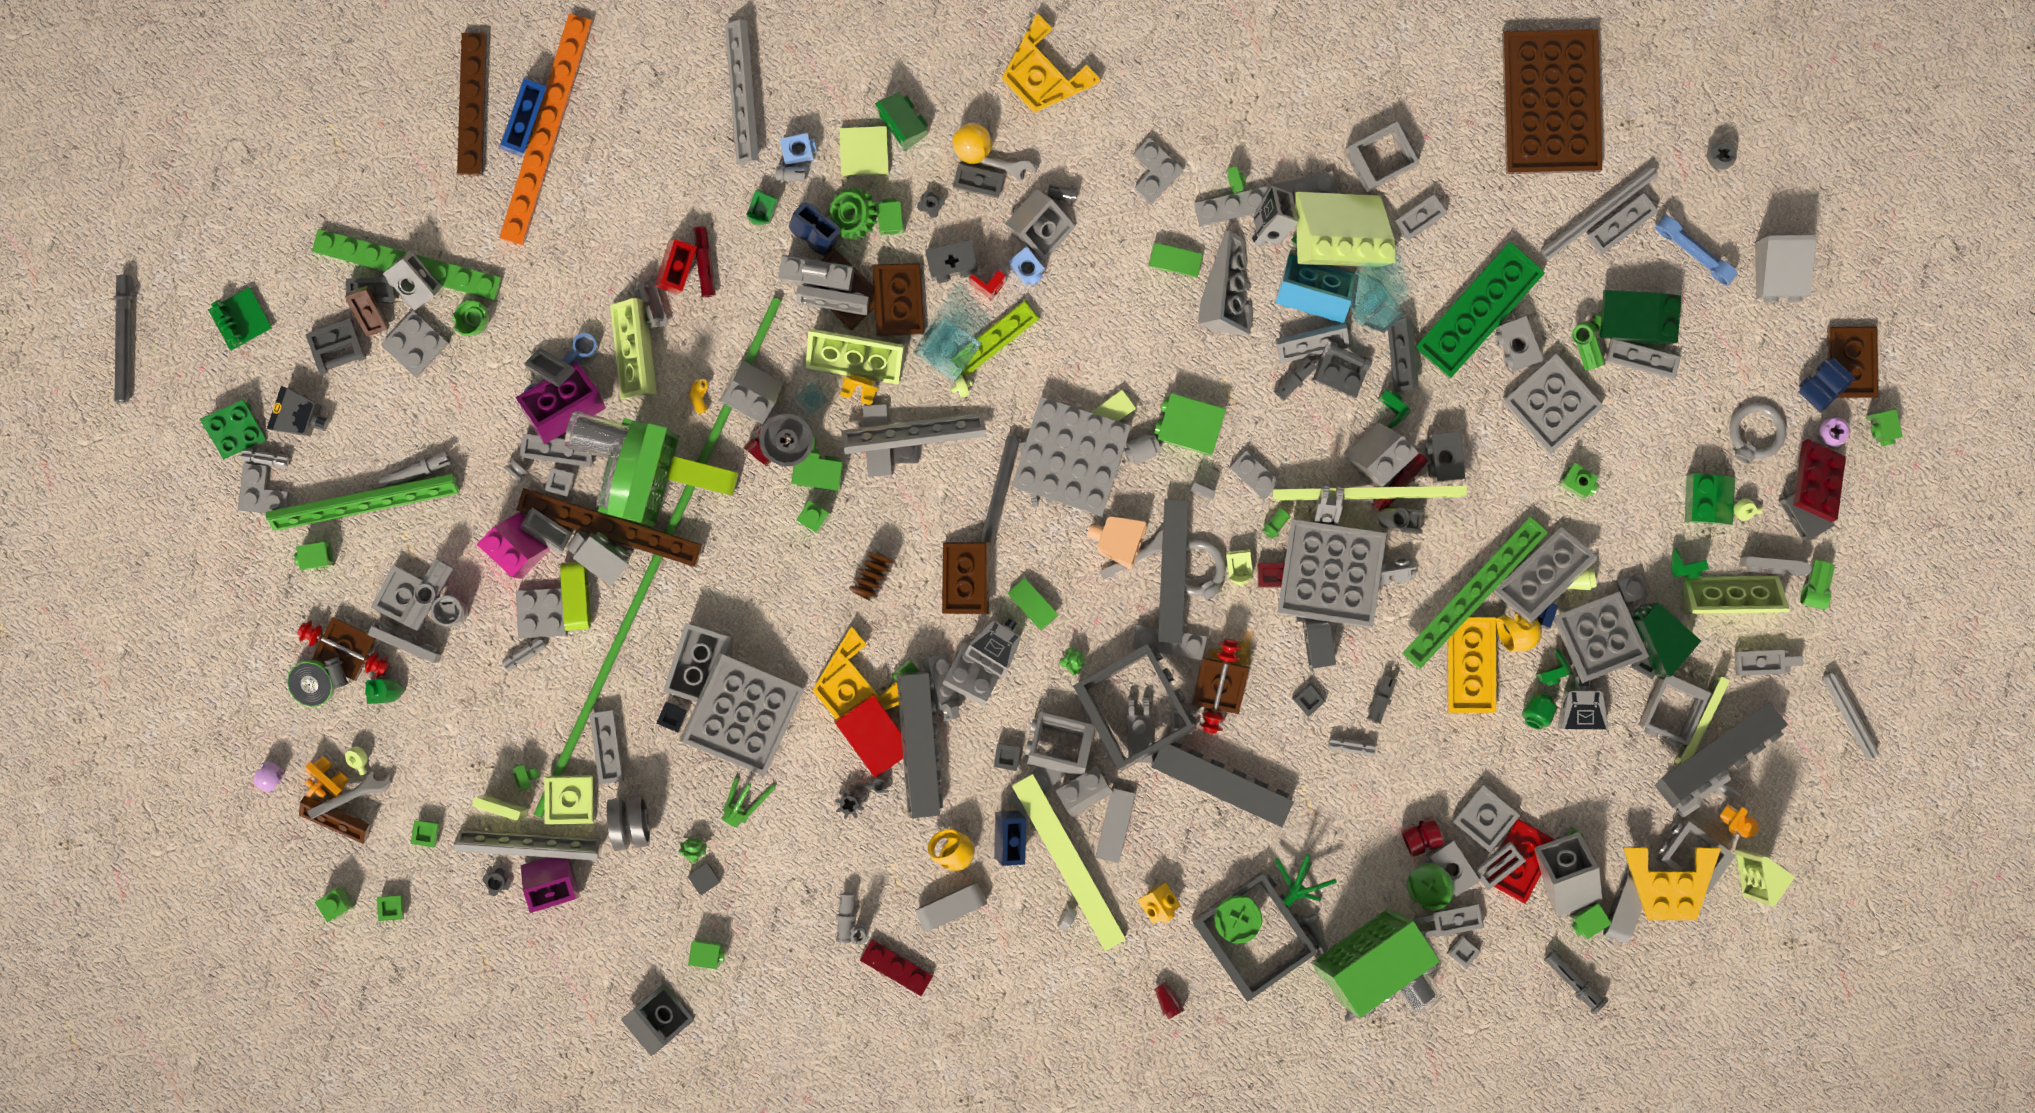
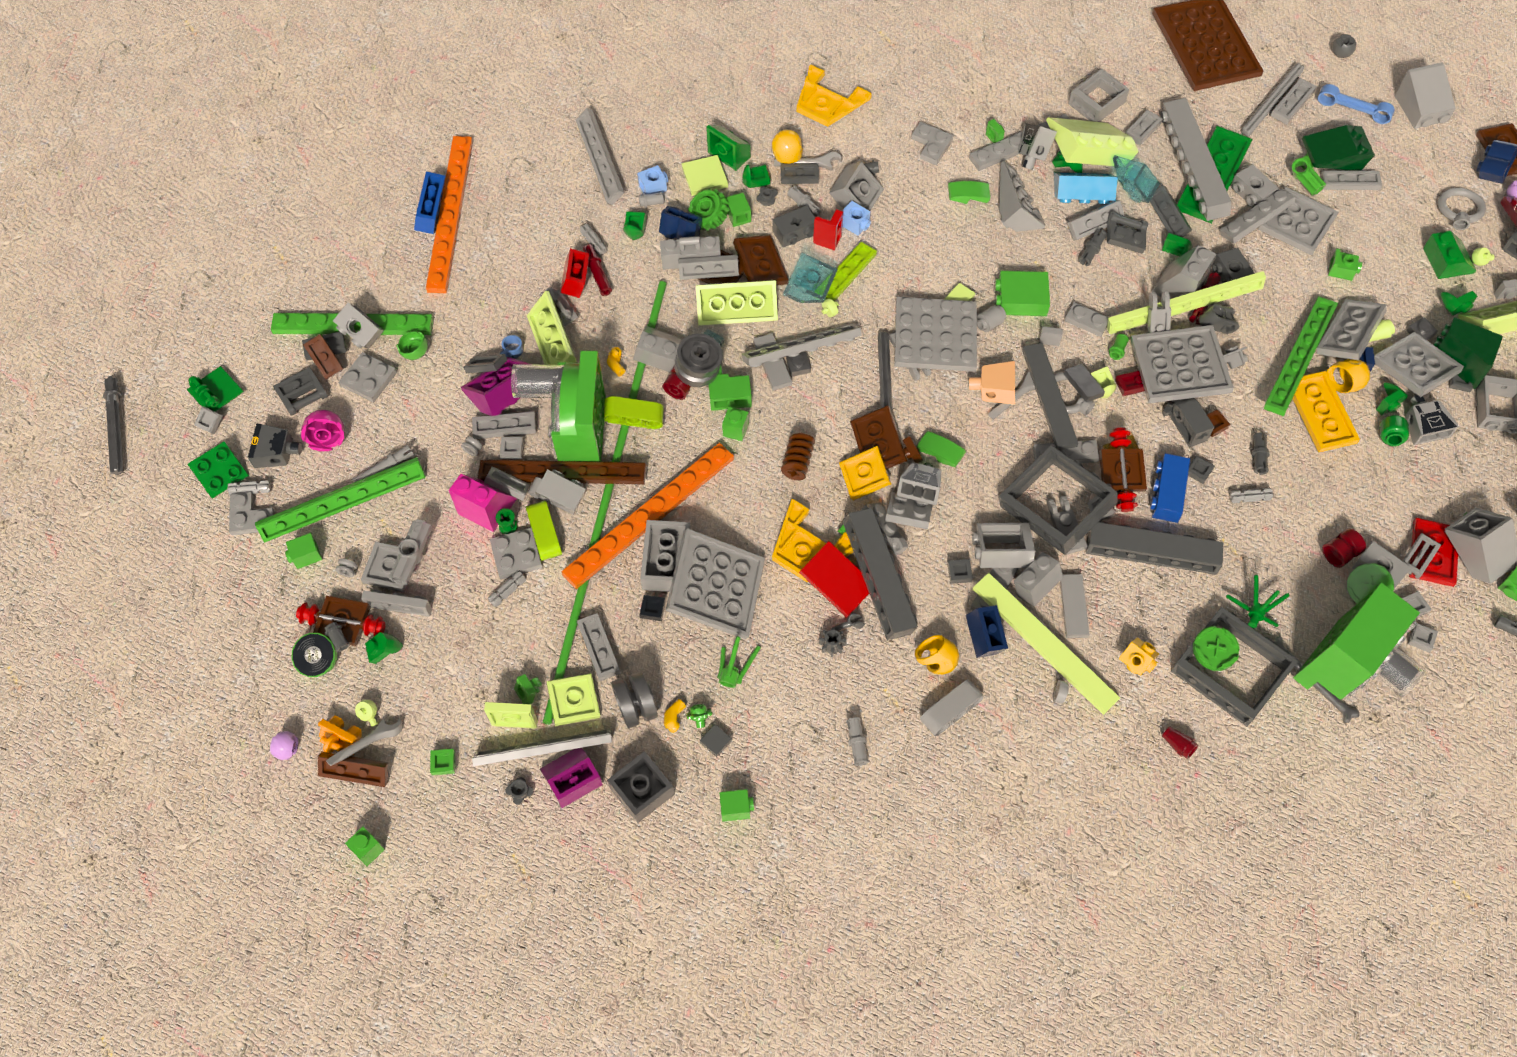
camera: 15 degrees left, 25 degrees down
bright green plate [377,895,404,921] -> none
light grey wheel [431,595,469,627] -> none
reddish brown plate [457,33,487,176] -> none
dark grey slope [621,983,694,1056] -> none
yellow piece [840,373,880,405] -> none
light grey pin [850,925,869,945] -> none
dark red plate [860,939,934,996] -> none
bright green plant [1060,646,1086,675] -> none
light grey plate [1452,785,1520,852] -> none
none -> light grey tile [194,406,223,434]
none -> dark pink cylinder [301,410,344,451]
none -> light grey bush [335,559,358,577]
none -> green bush [495,508,518,535]
none -> orange plate [561,442,734,589]
none -> light grey axle [580,224,607,256]
none -> flat silver brick [607,751,675,823]
none -> yellow arm [664,699,686,732]
none -> green plate [742,165,770,188]
none -> light grey pin [787,186,821,217]
none -> yellow tile [839,446,891,501]
none -> reddish brown plate [903,436,923,463]
none -> flat silver tile [1064,364,1105,403]
none -> blue brick [1150,453,1190,523]
none -> light grey brick [1161,98,1231,221]
none -> reddish brown plate [1207,409,1230,437]
none -> light grey plate [1220,188,1296,244]

